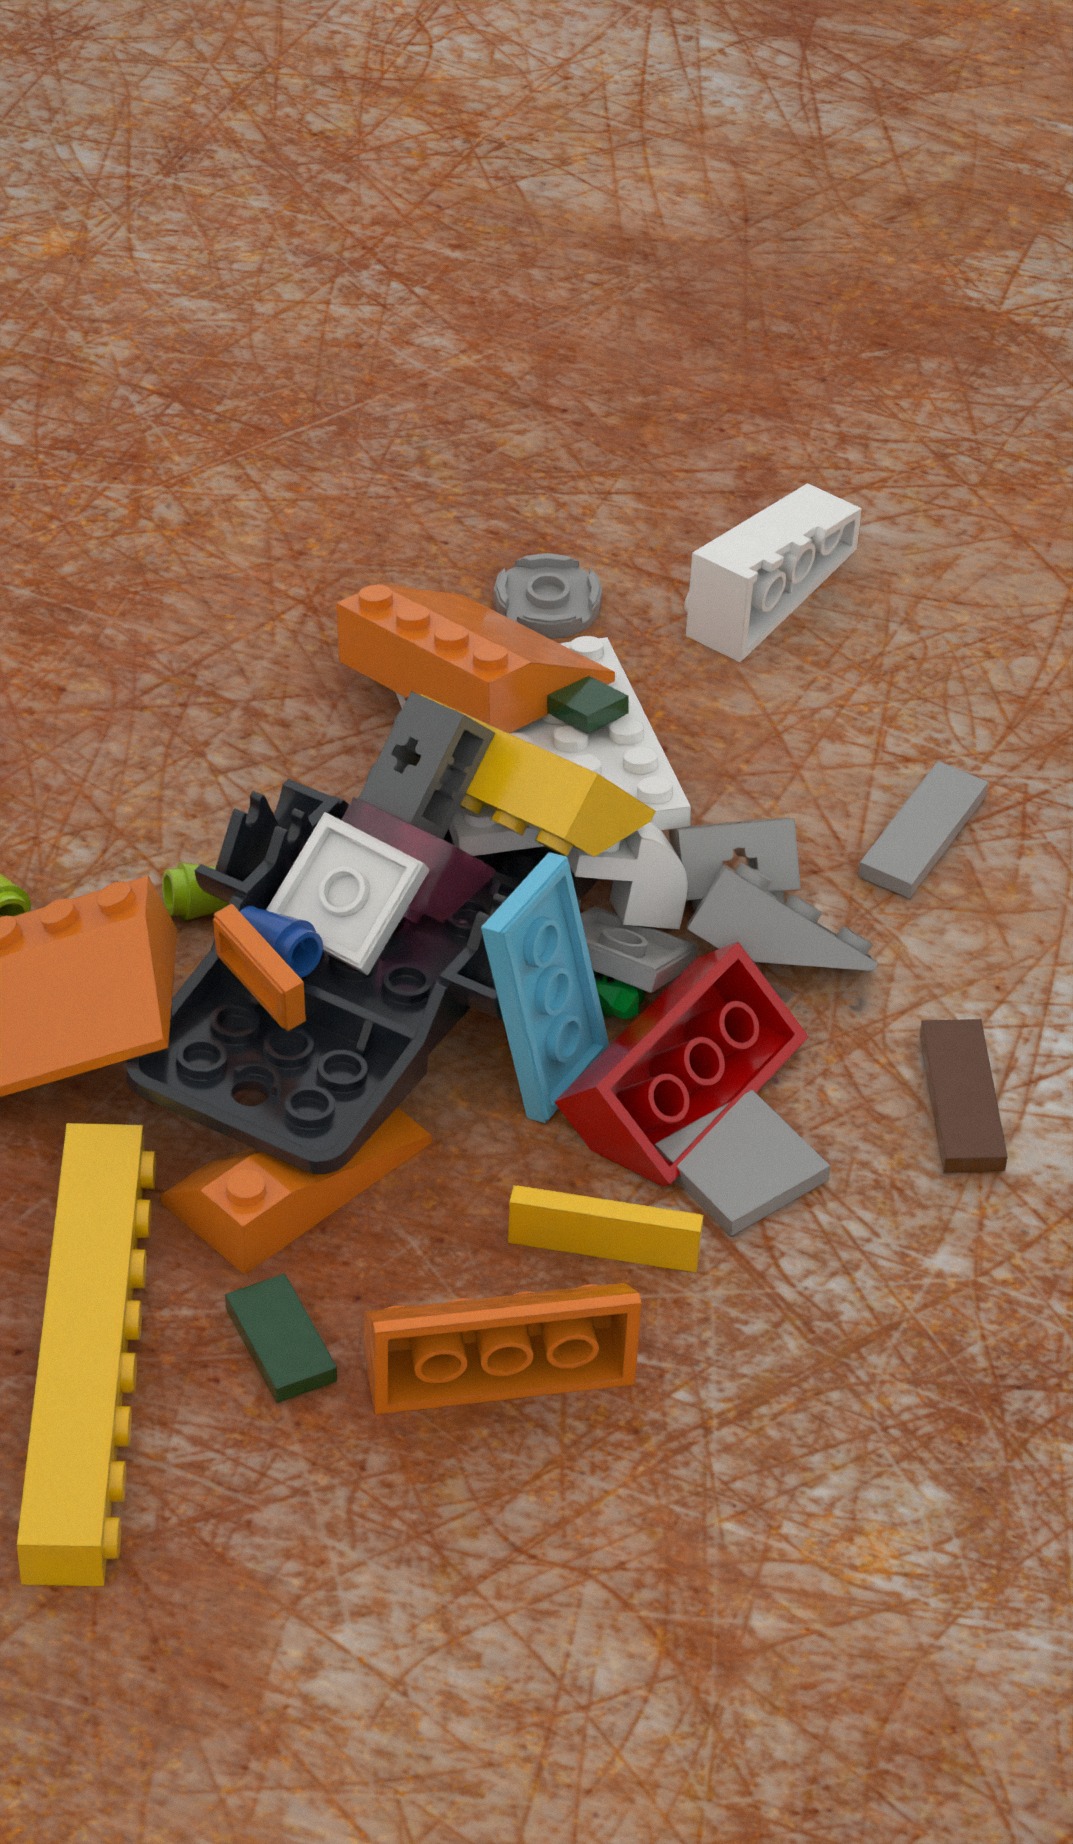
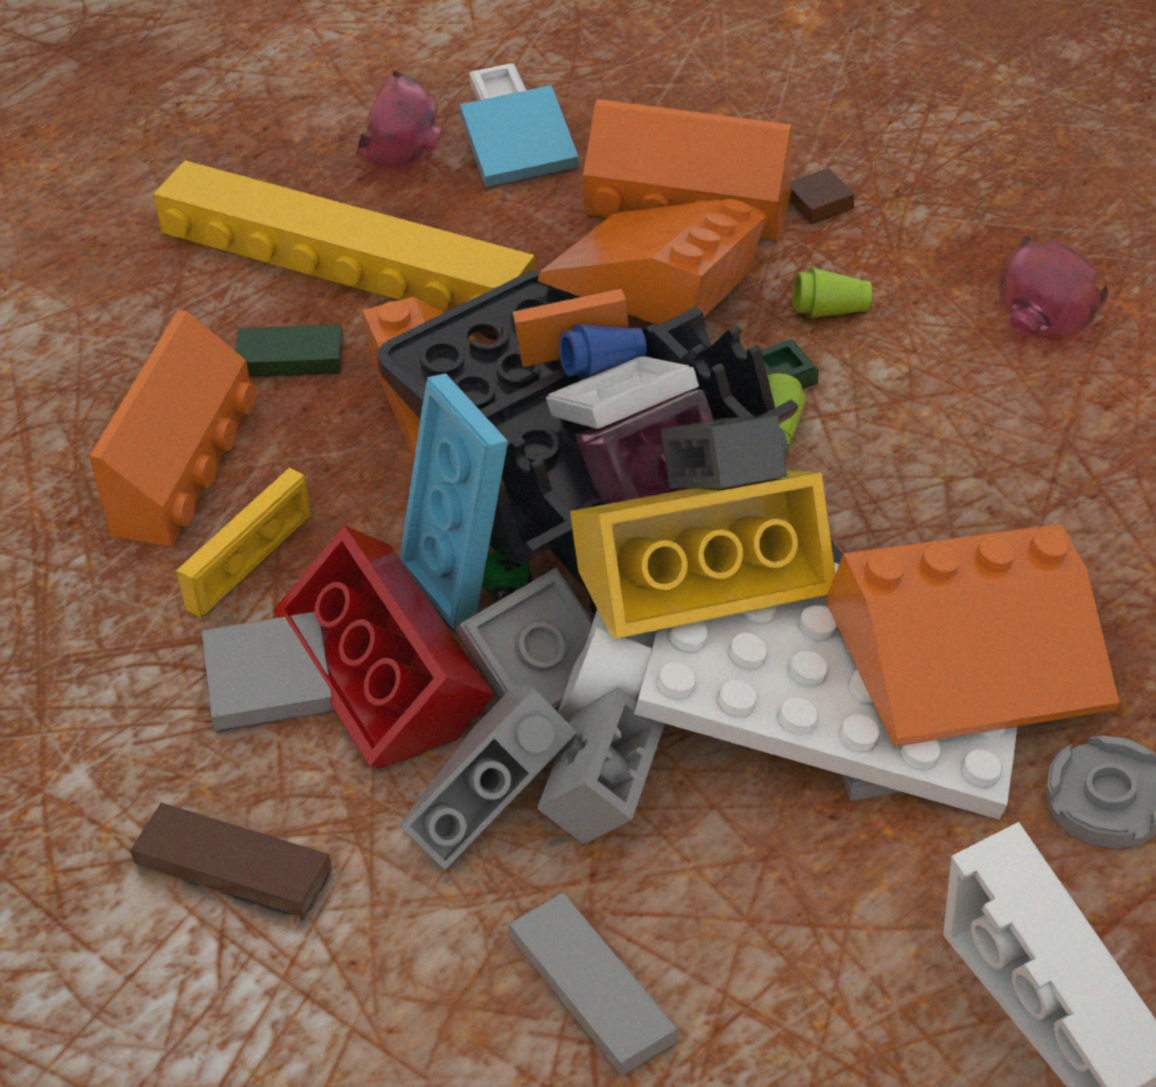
camera: 120 degrees right, 0 degrees up
dark green tile [547,676,629,734] -> none

